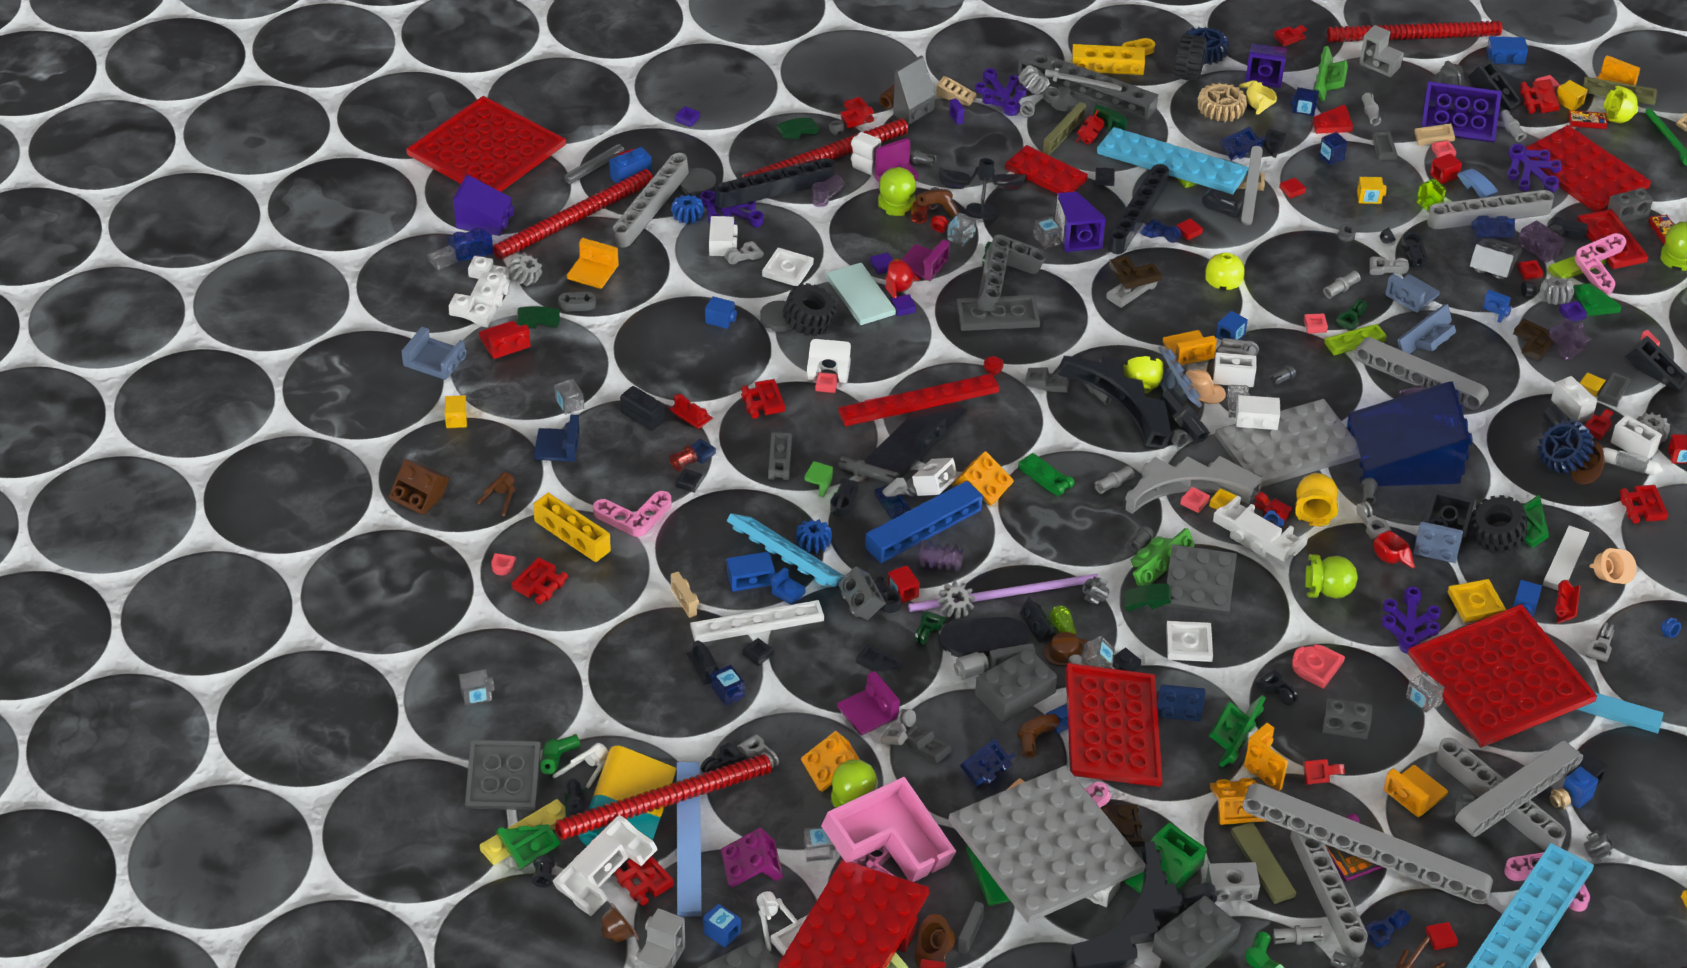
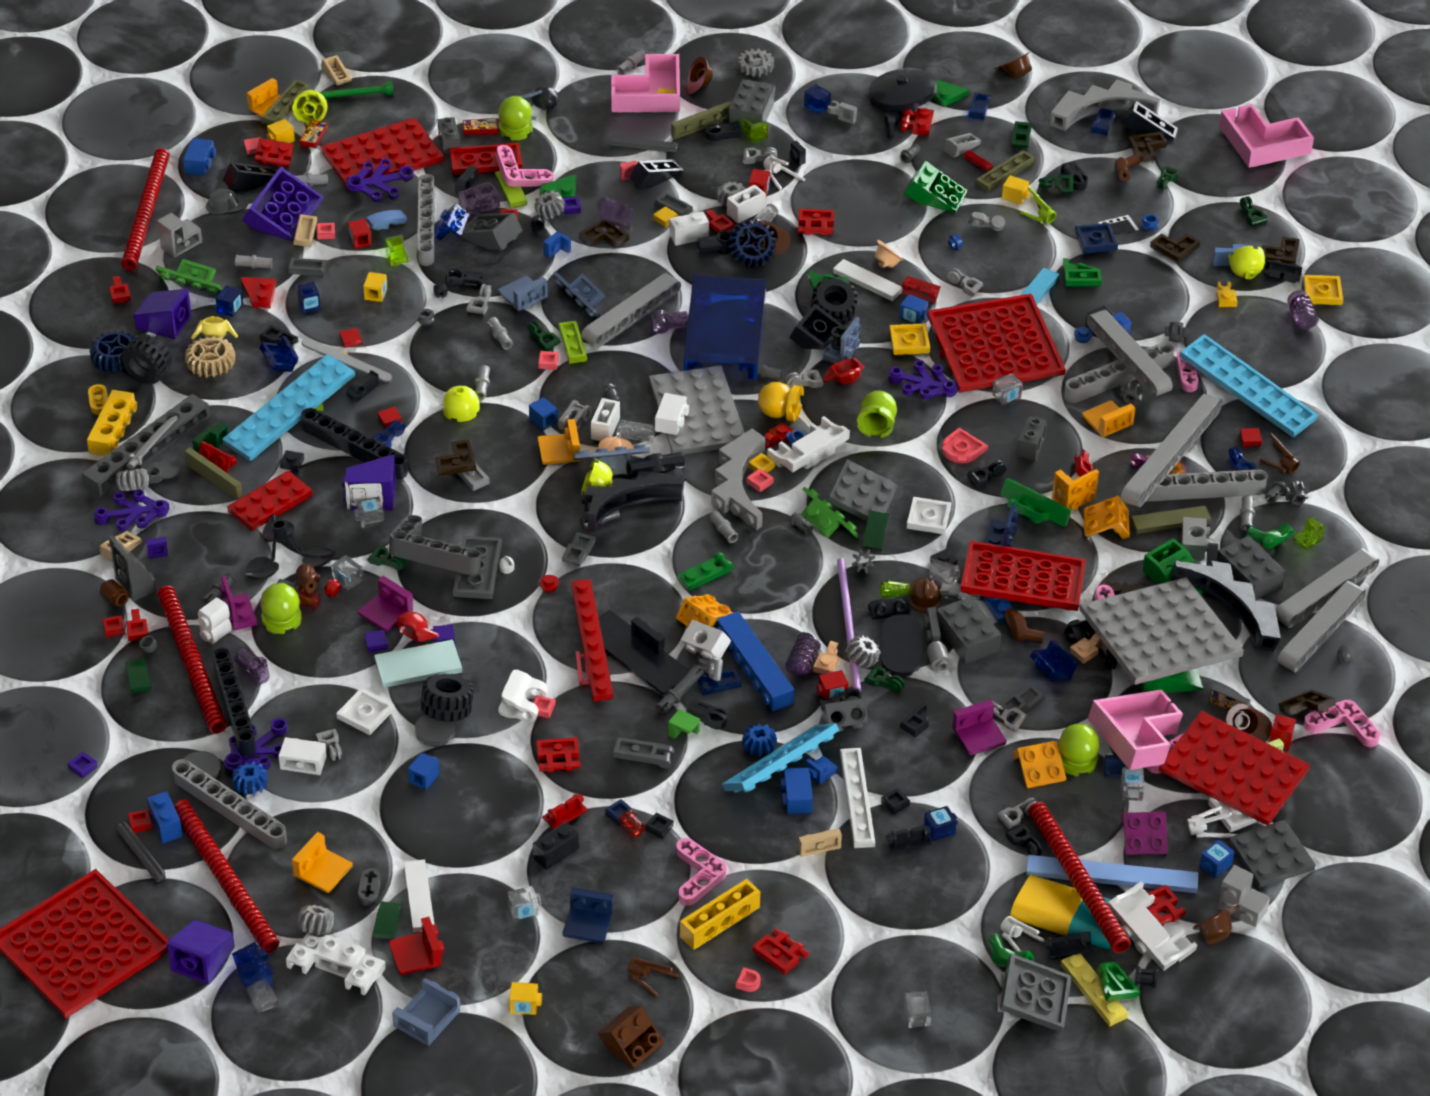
camera: 80 degrees left, 0 degrees up
light grey hinge [1020,101,1035,117] -> none
none -> white tile [404,859,434,933]
none -> light grey pin [475,365,490,400]
none -> white hinge [499,556,515,574]
none -> light nougat plate [813,641,839,674]
none -> green wing [1063,258,1102,287]

